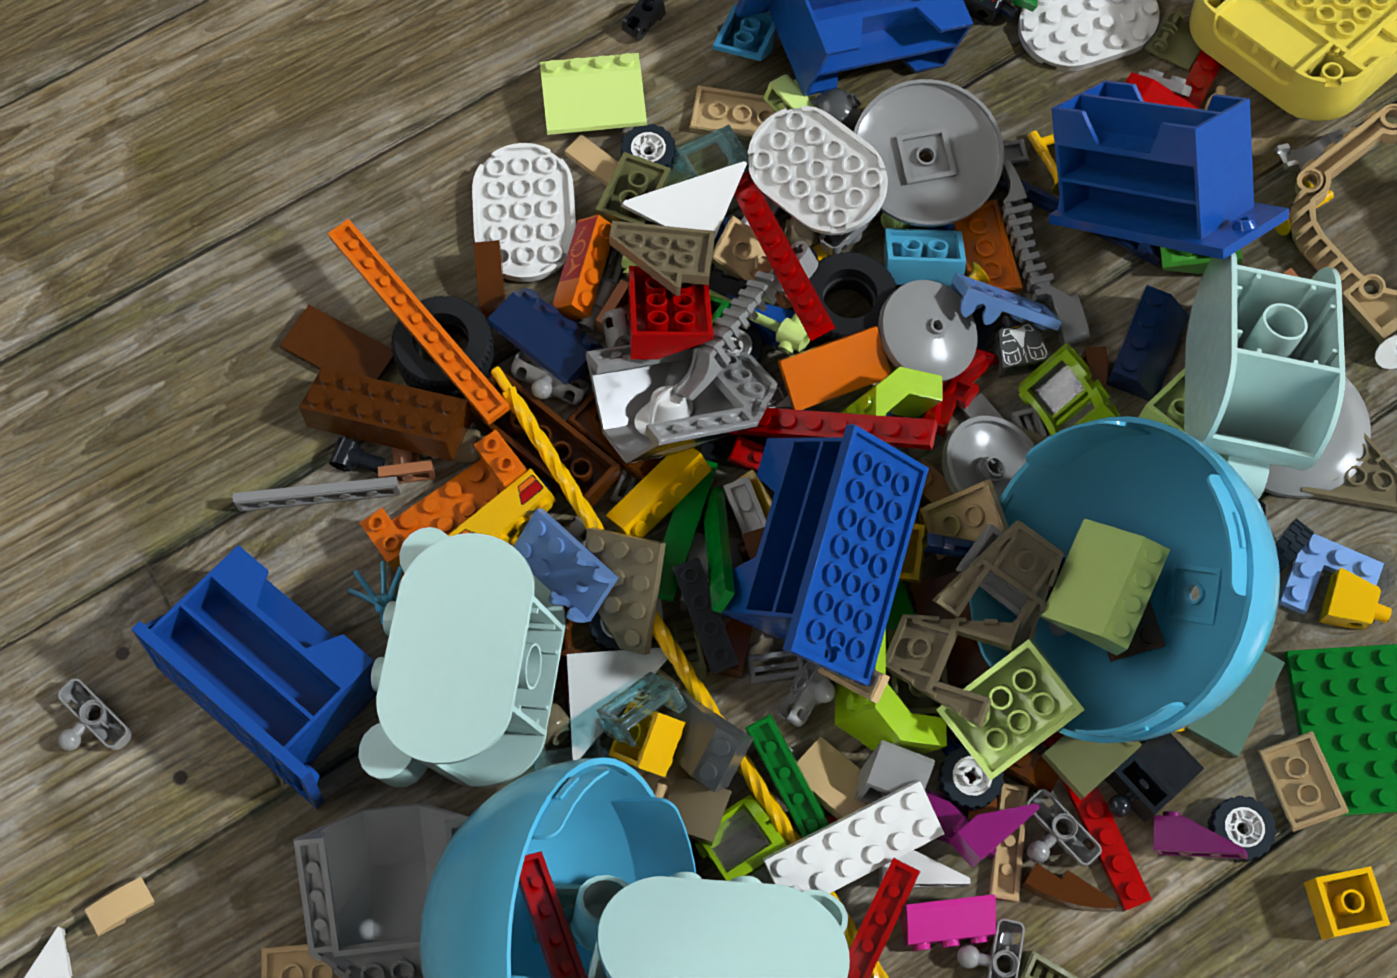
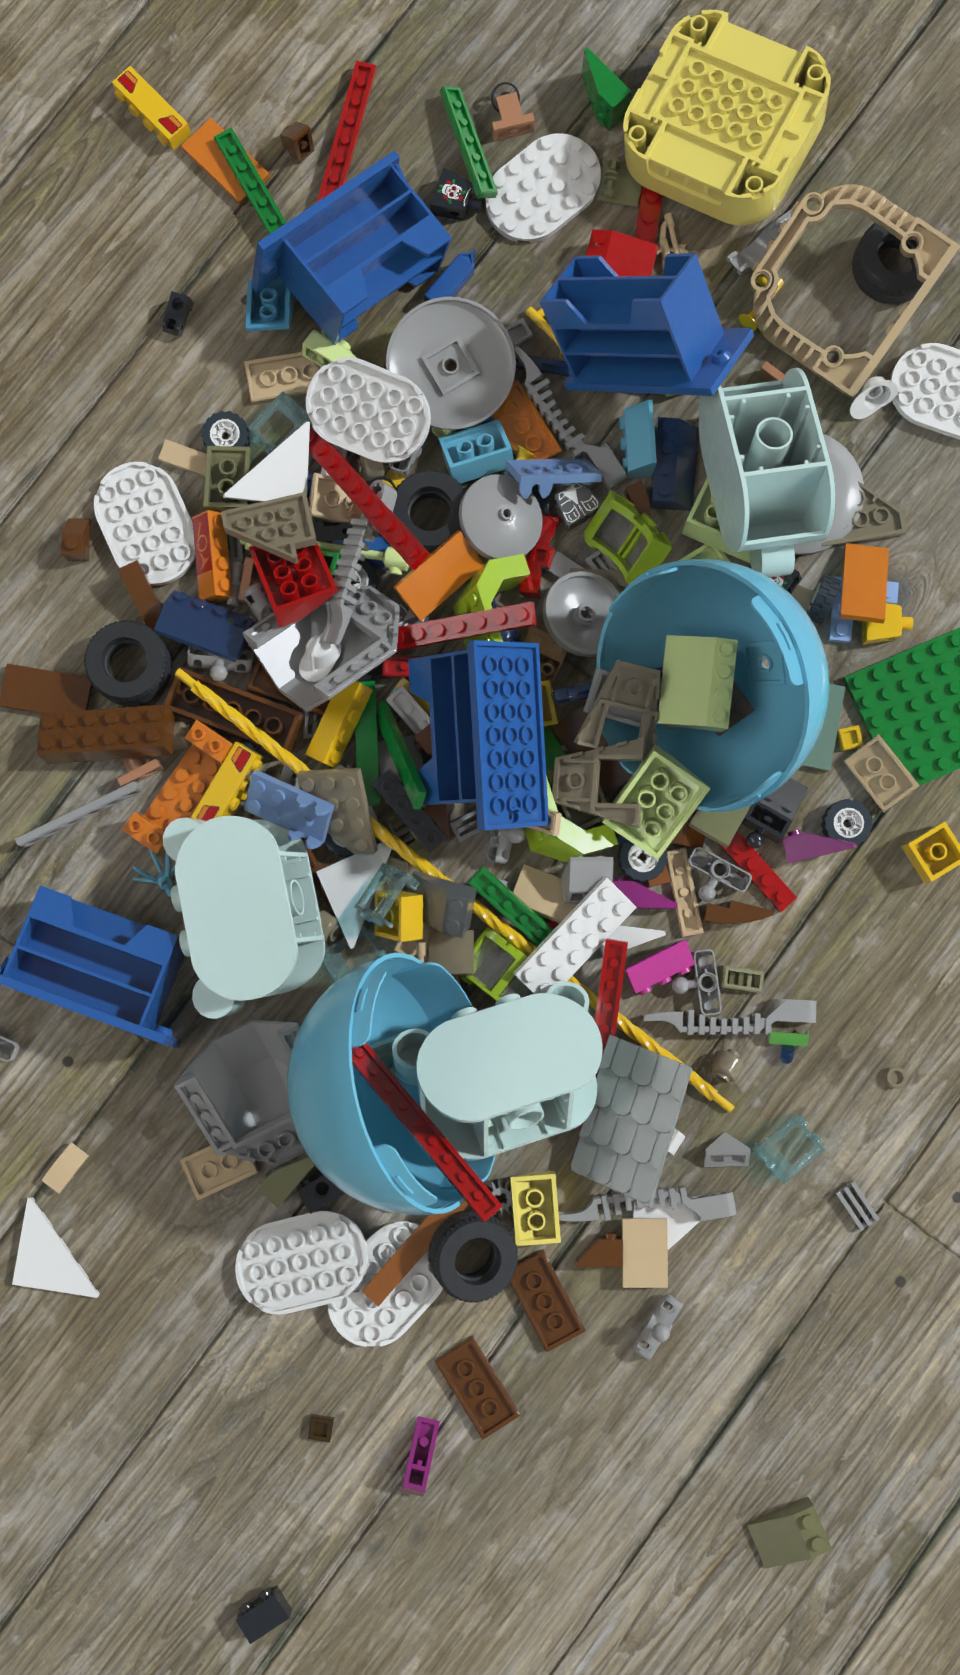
camera: 20 degrees left, 15 degrees up
orange plate [327,219,510,425] -> none
black pin [328,437,386,473] -> none
yellowish green slope [540,53,647,135] -> none
dark grey cylinder [813,88,861,132] -> none
tan tile [920,479,1009,560] -> none
magenta slope [948,803,1040,868] -> none
light grey plate [1139,69,1193,97] -> none
none -> reddish brown slope [61,518,90,561]
none -> blue piece [424,249,476,302]
none -> medium azure slope [619,400,657,478]
none -> yellow tile [837,725,864,751]
none -> orange tile [840,543,889,624]

